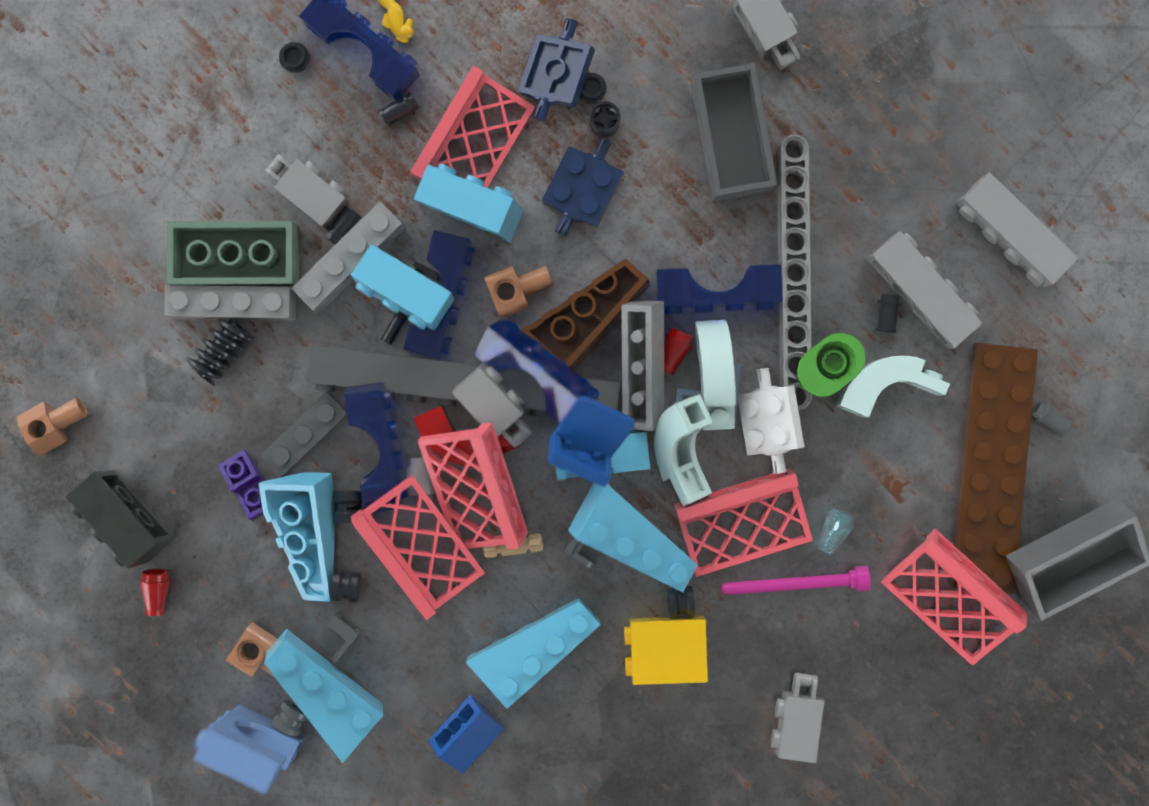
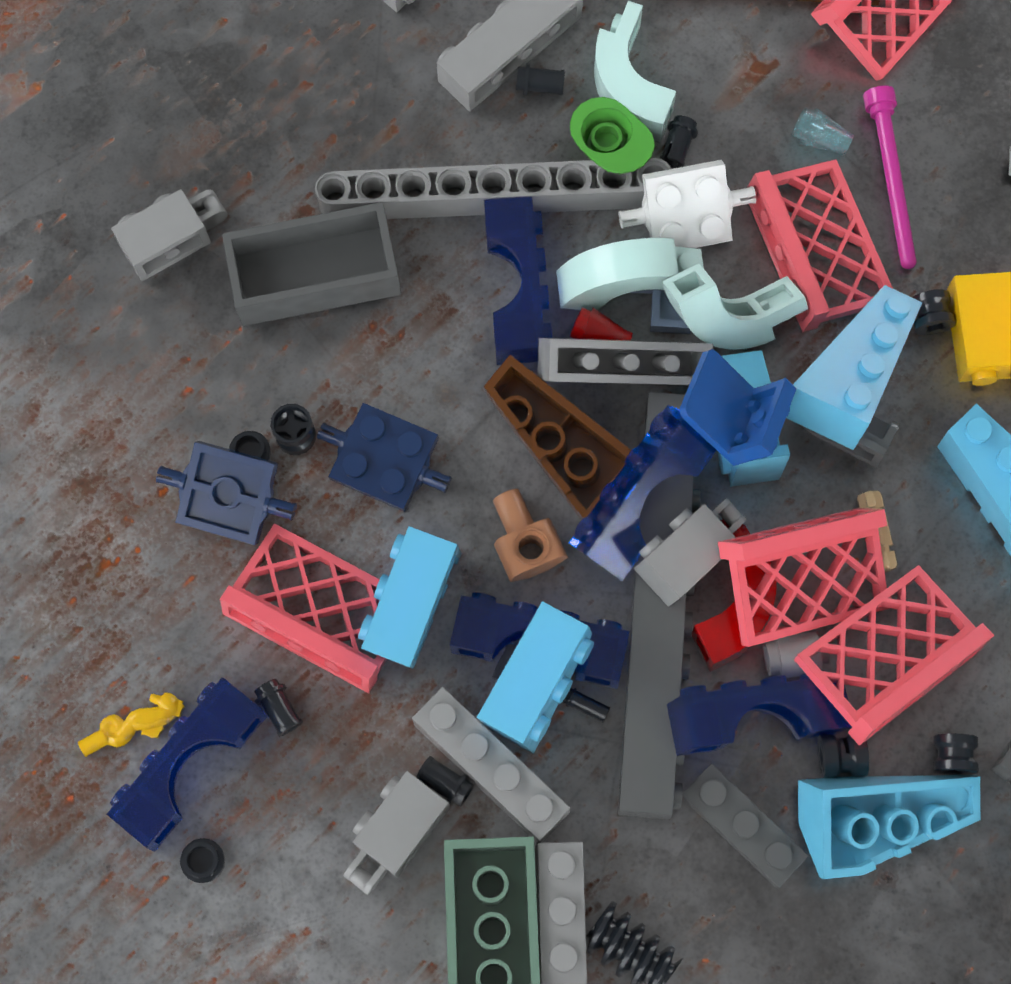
camera: 90 degrees left, 15 degrees down
dark purple slope [217,450,265,521] -> none
none -> black pin [660,115,698,169]

